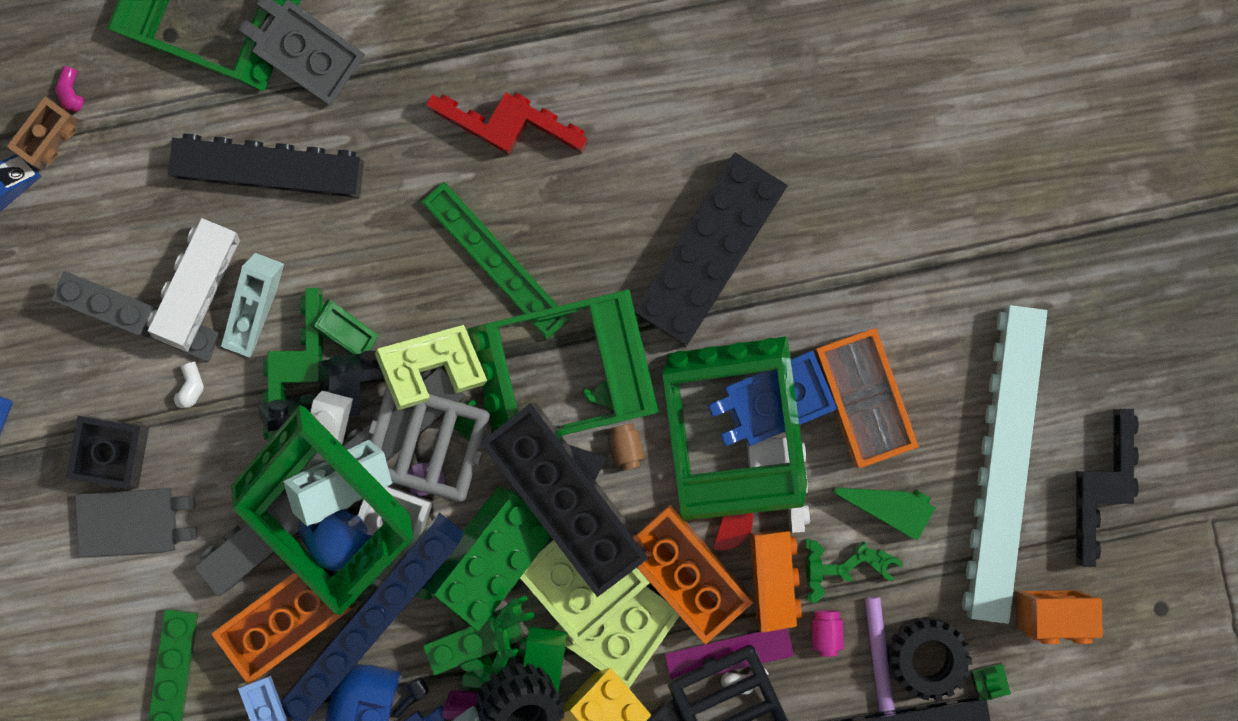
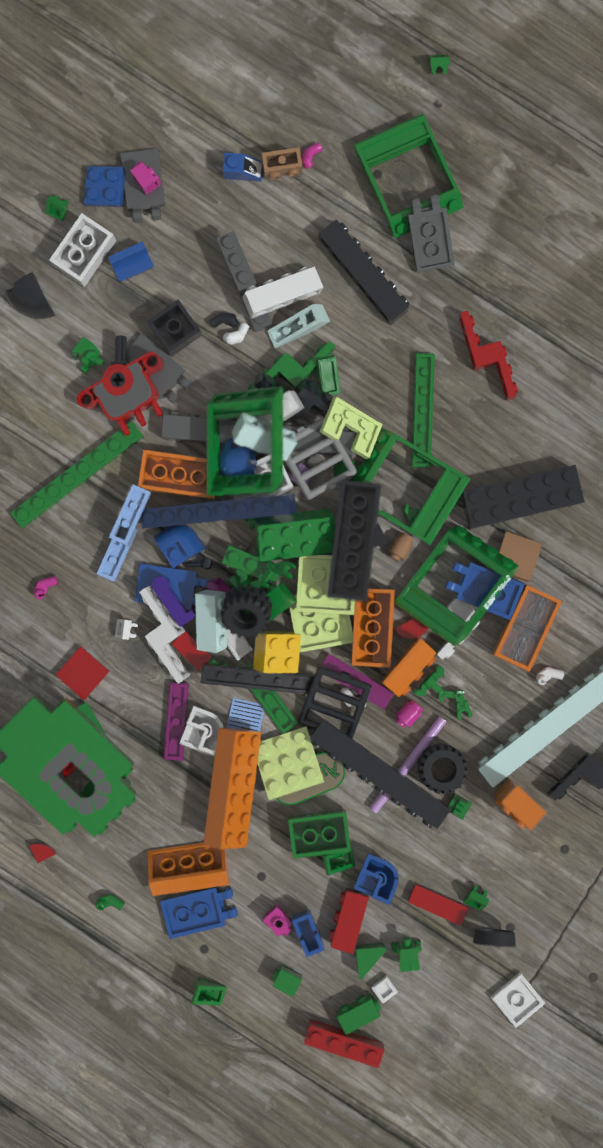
camera: 50 degrees right, 0 degrees up
green slope [832,487,936,540] -> none
none -> green piece [72,337,105,374]
none -> piece [77,335,164,436]
none -> black arm [209,312,238,329]
none -> medium nougat slope [499,531,542,582]
none -> white arm [536,667,564,685]

